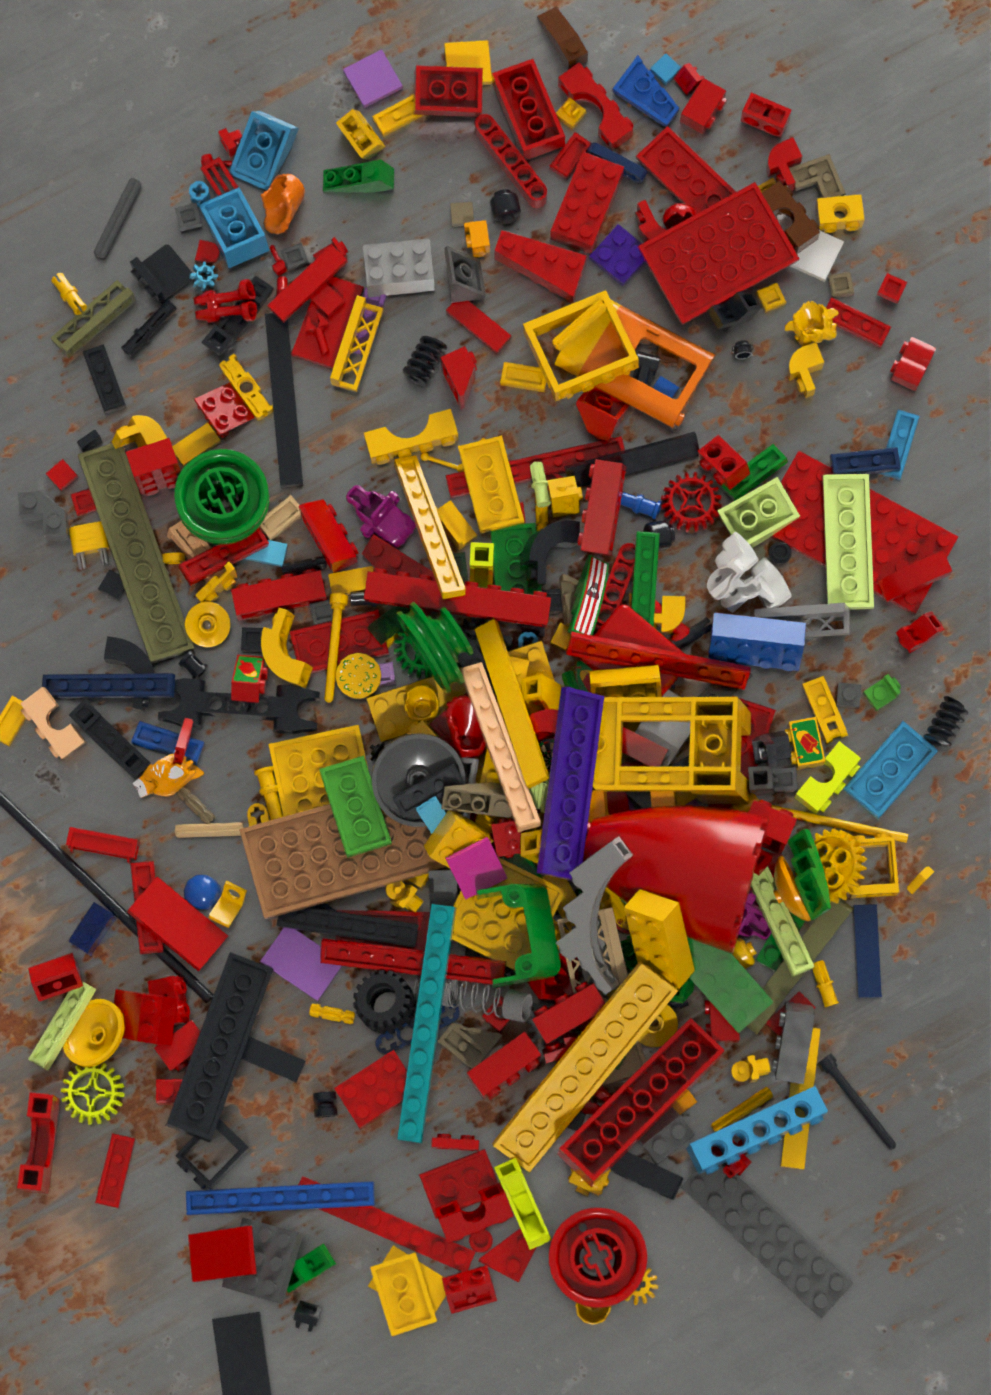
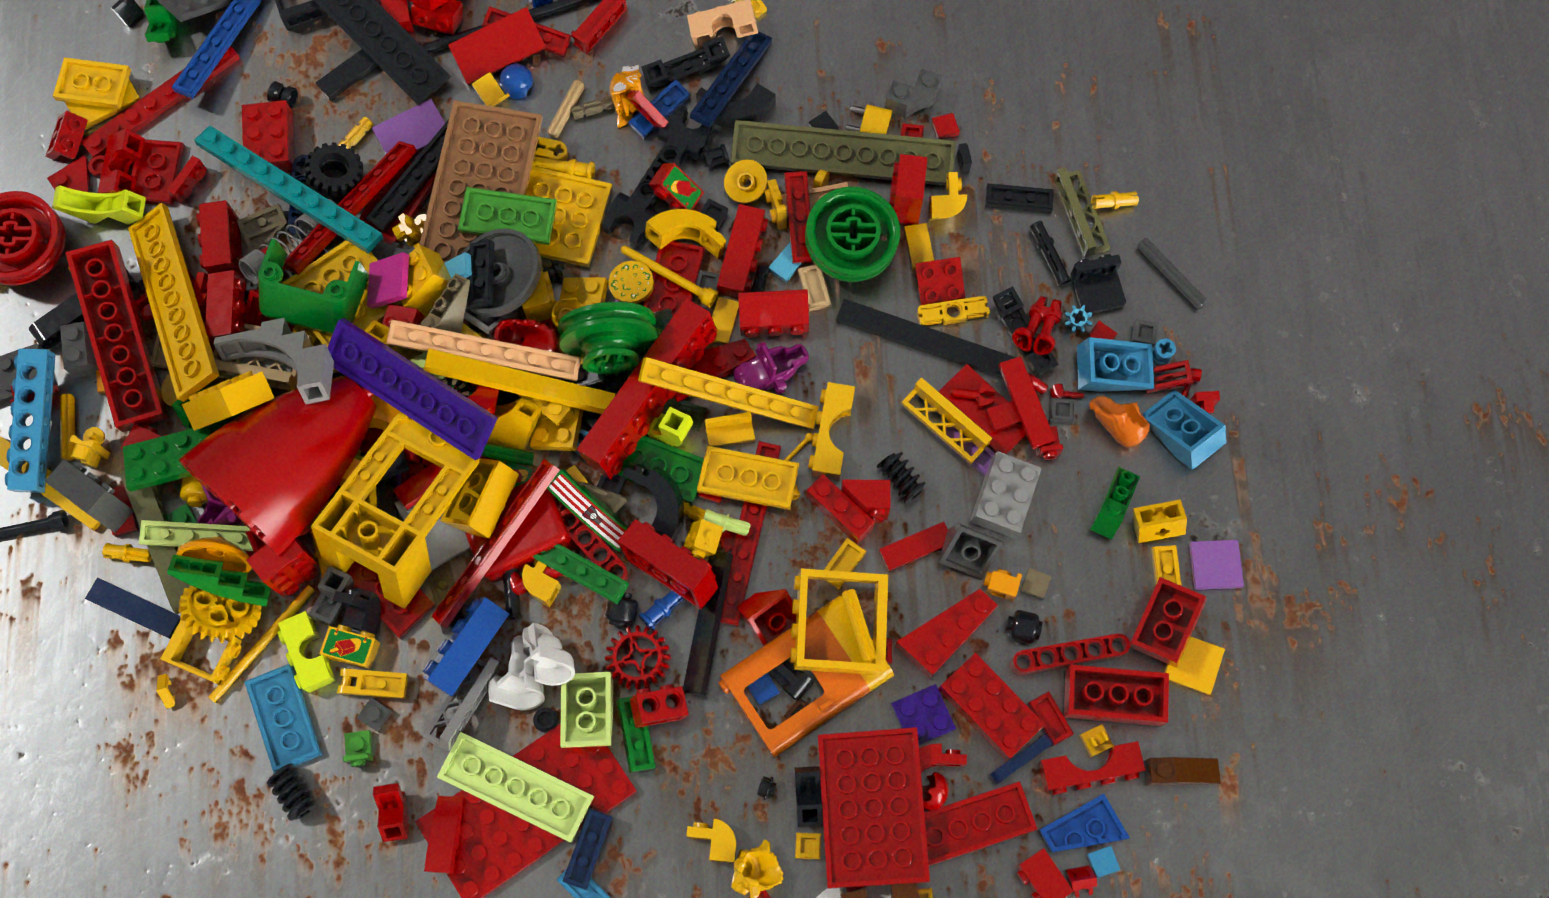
camera: 115 degrees right, 5 degrees down
none -> red brick [806,474,875,545]

